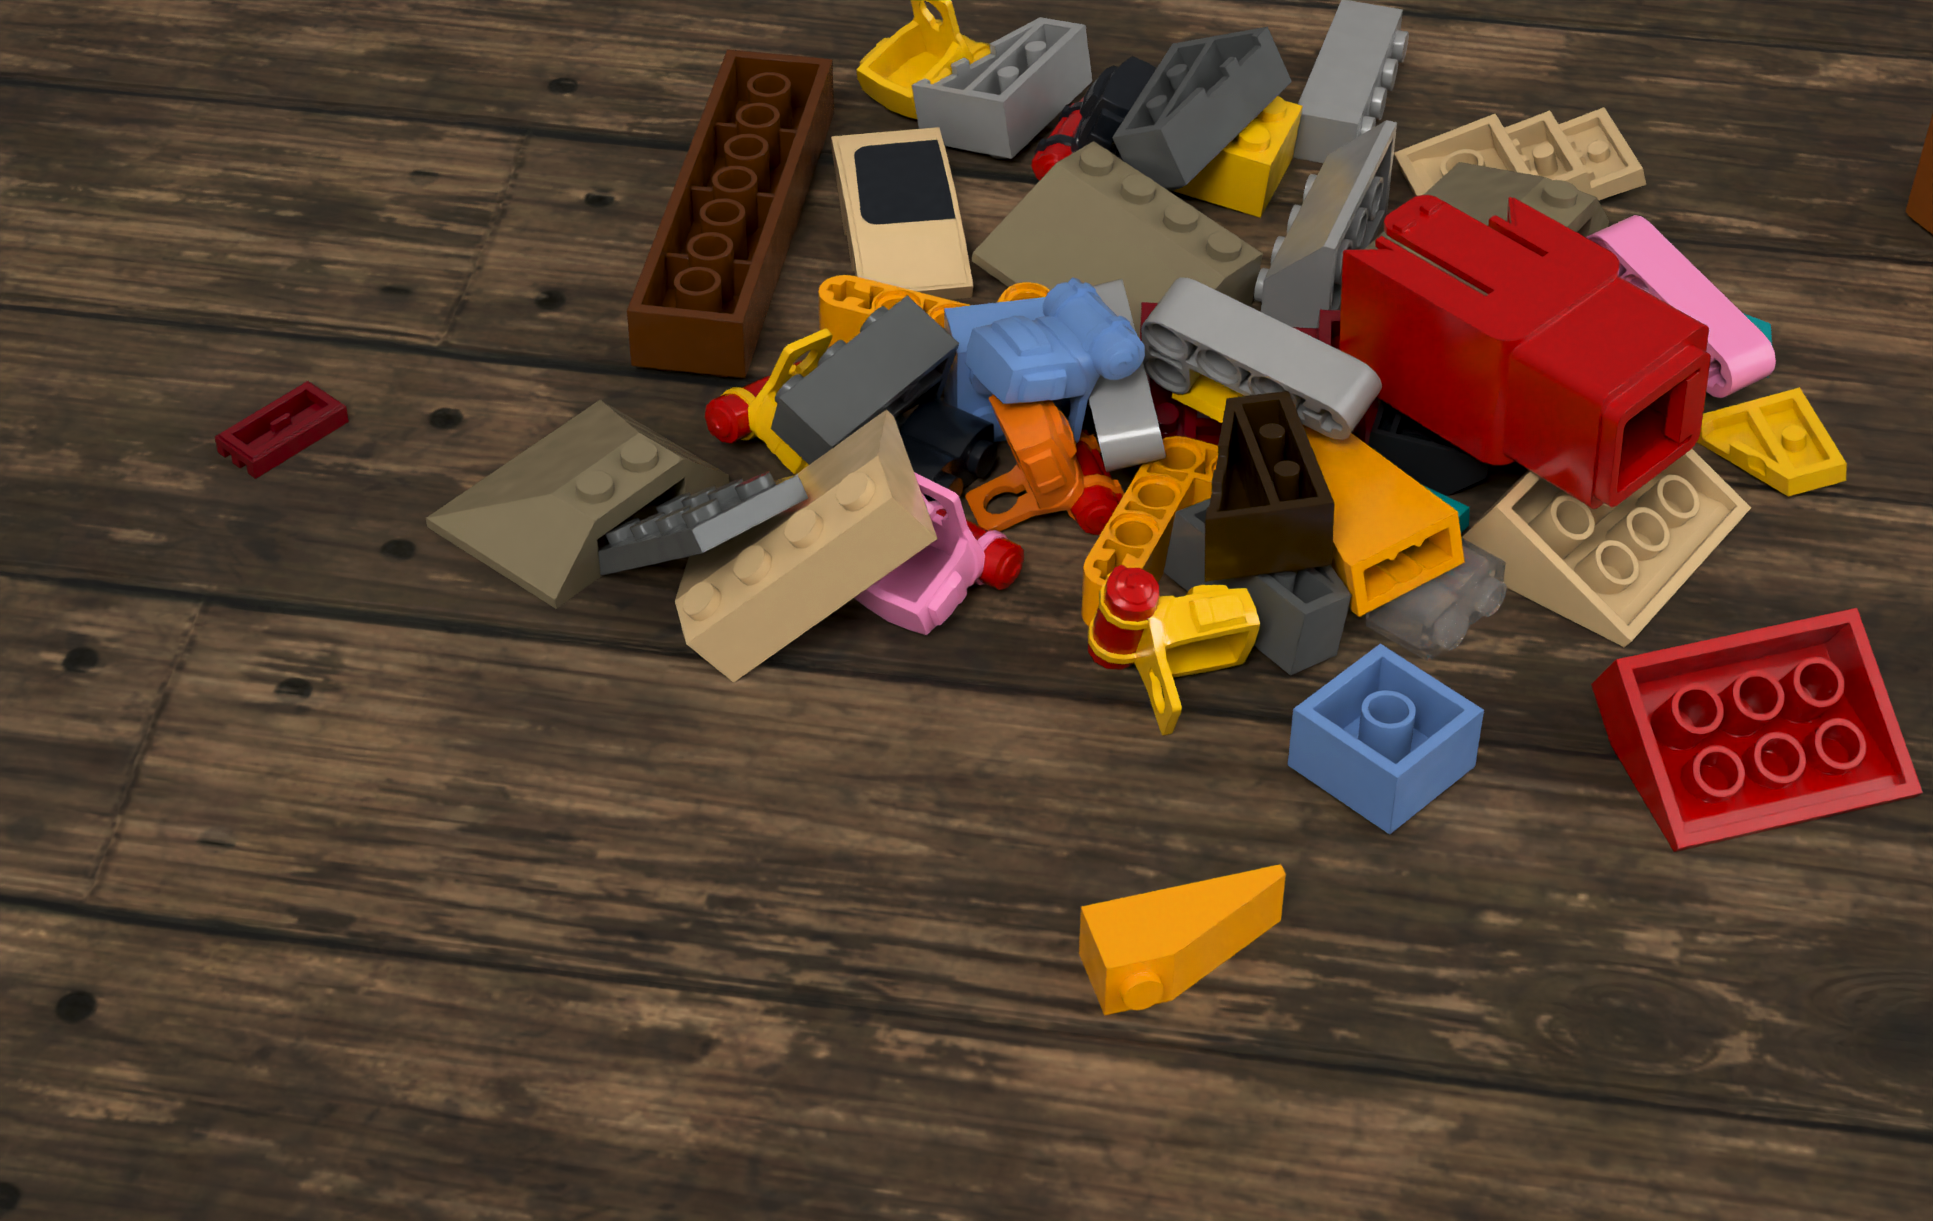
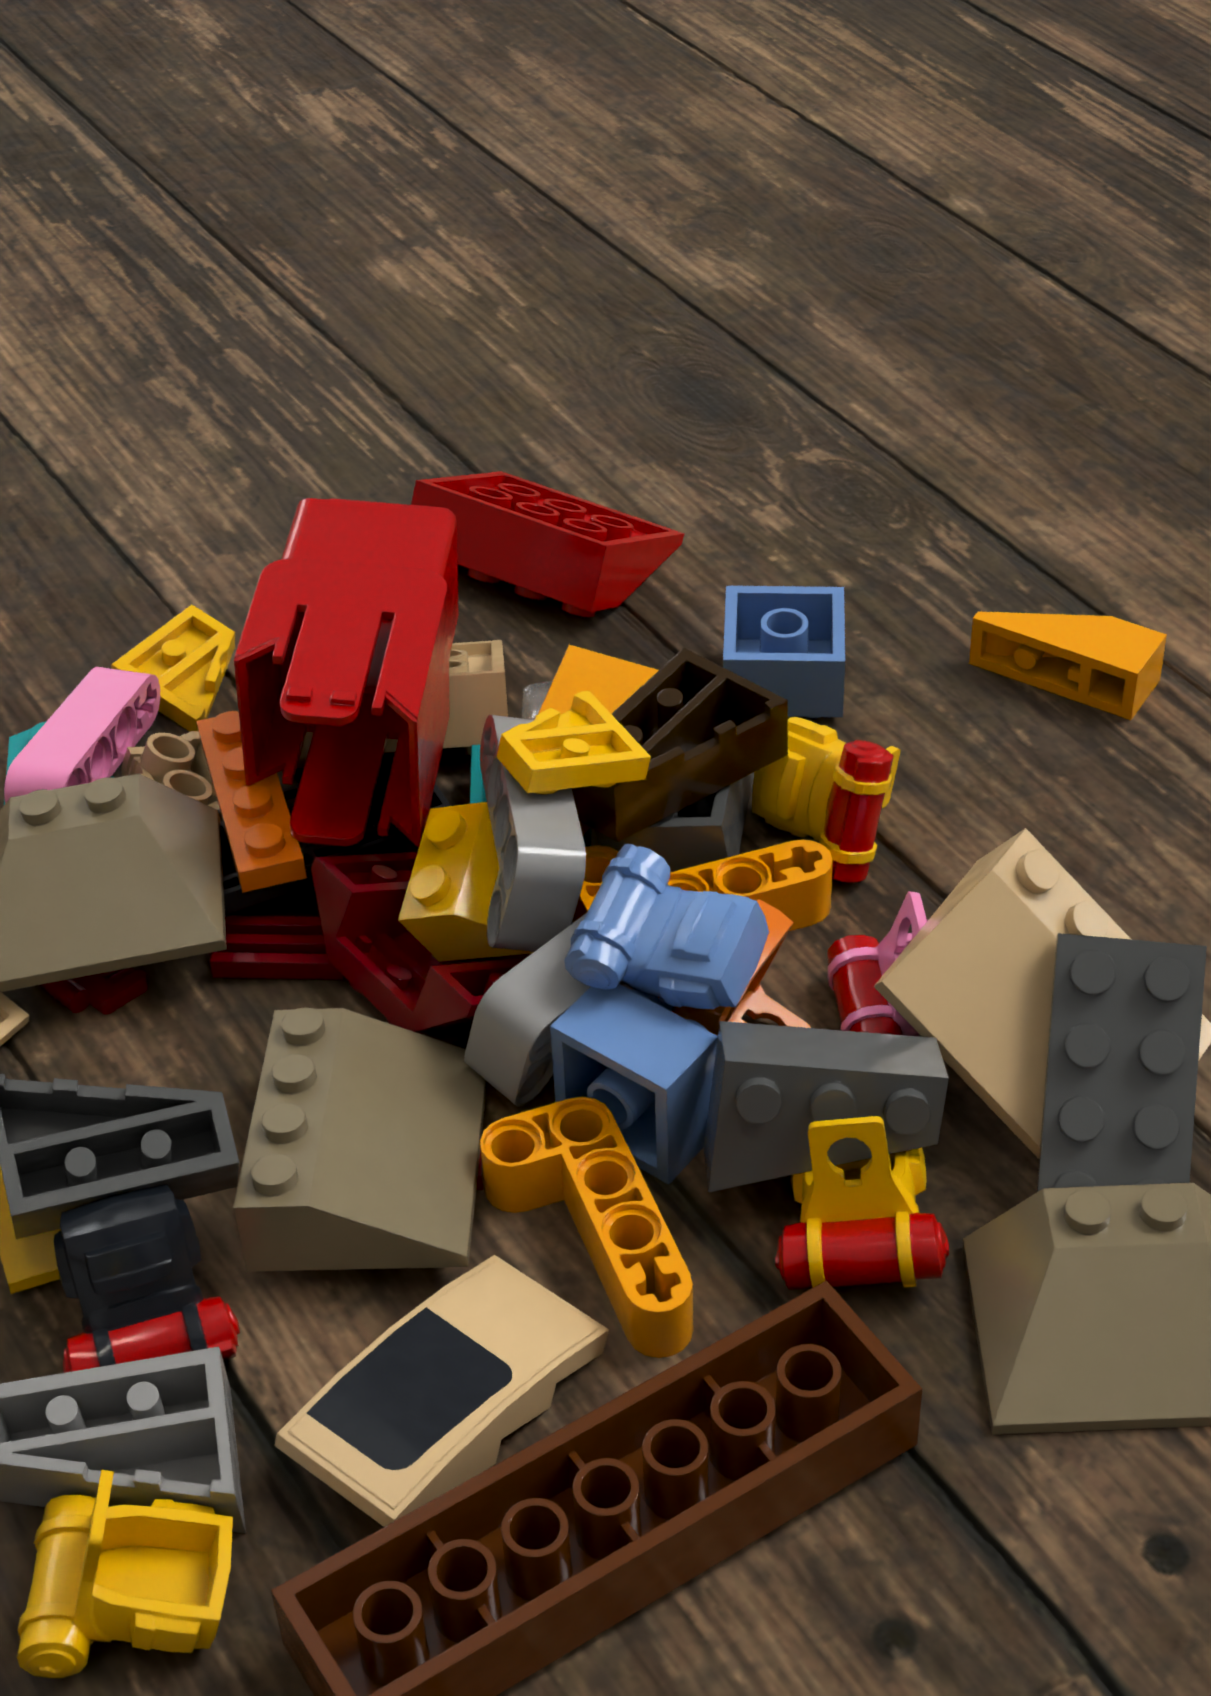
camera: 130 degrees left, 0 degrees up
light grey slope [1254,120,1397,328] -> none
none -> yellow wing [497,691,651,794]

